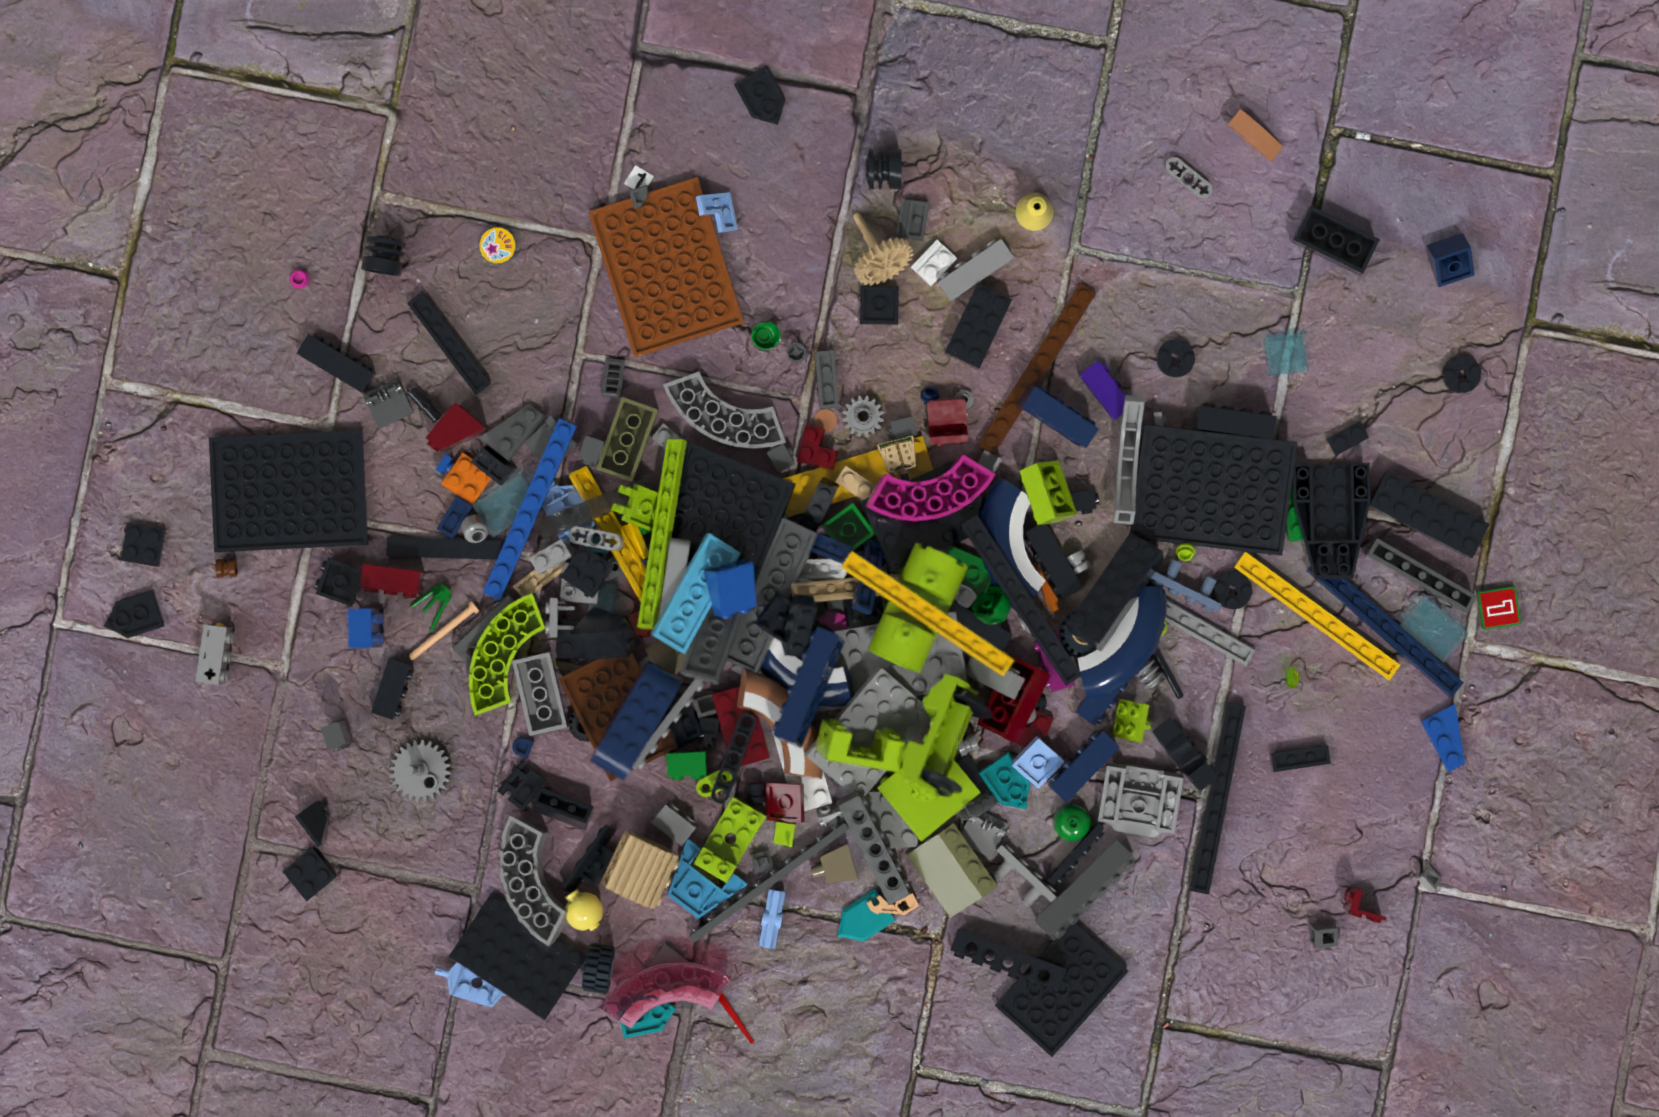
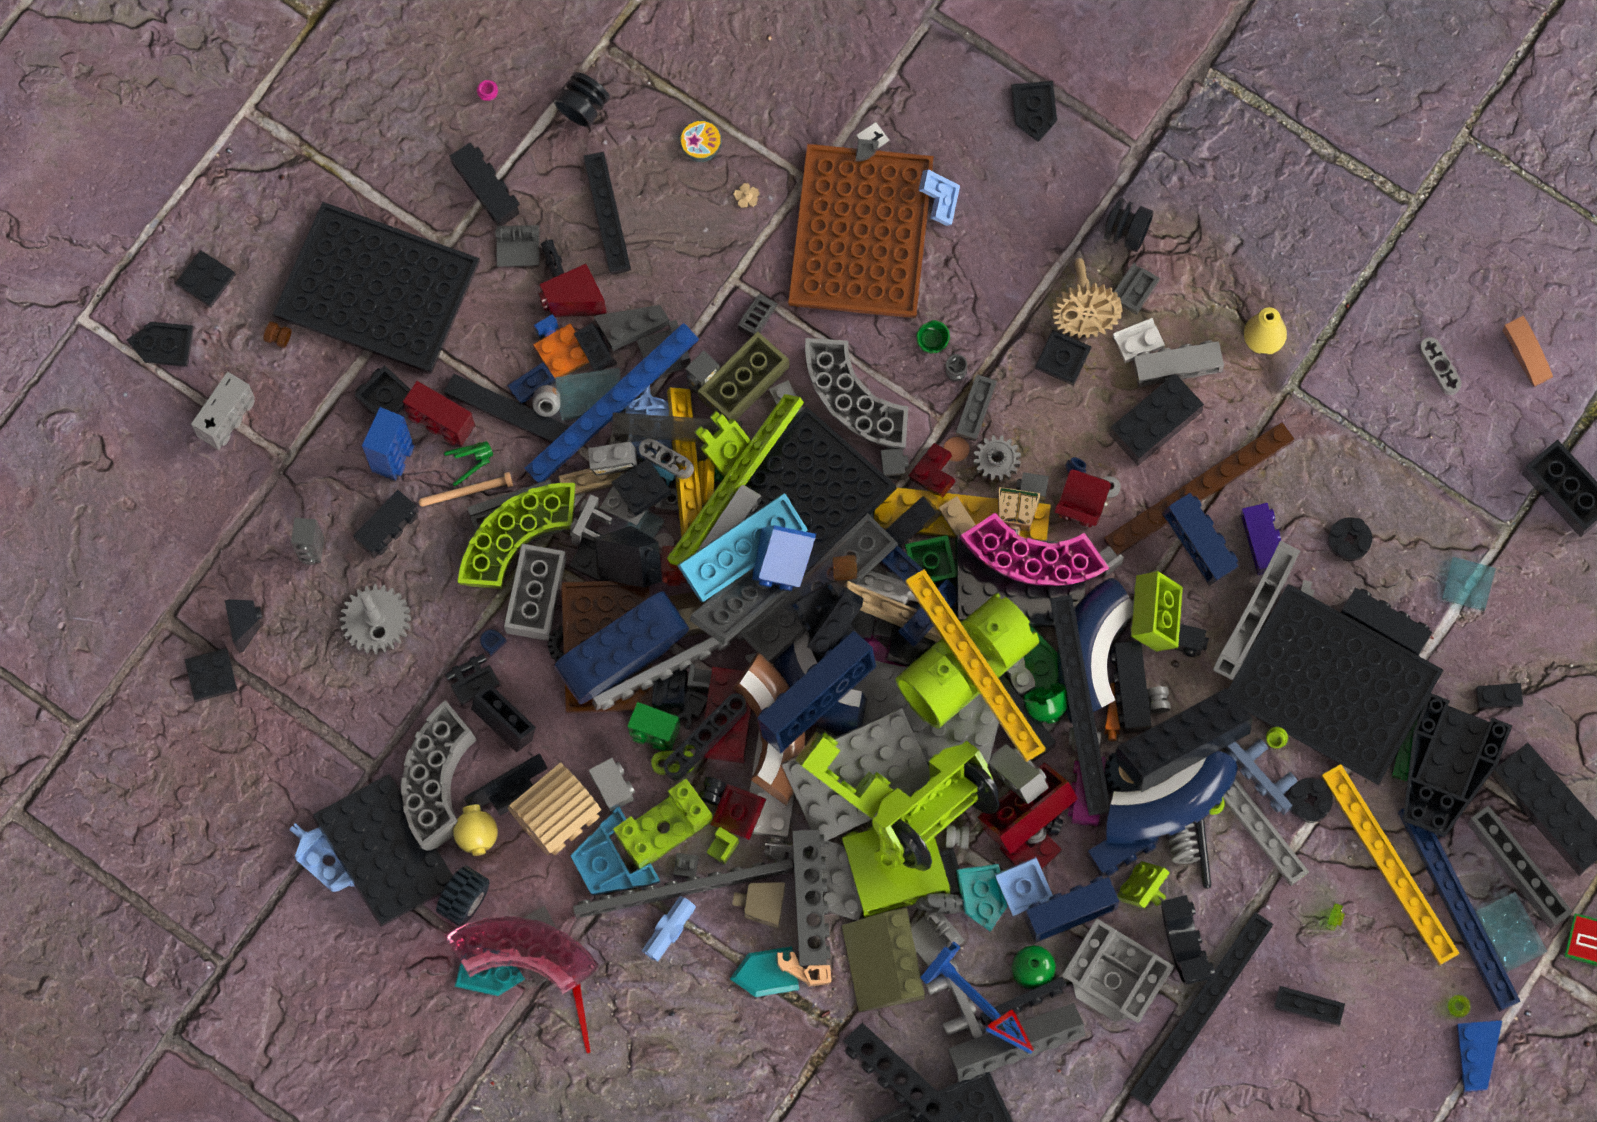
camera: 25 degrees right, 15 degrees down
none -> tan plant [733,183,760,208]
none -> clear orange plate [833,555,857,581]
none -> blue piece [920,941,1034,1054]
none -> clear neon green plate [1448,995,1471,1018]

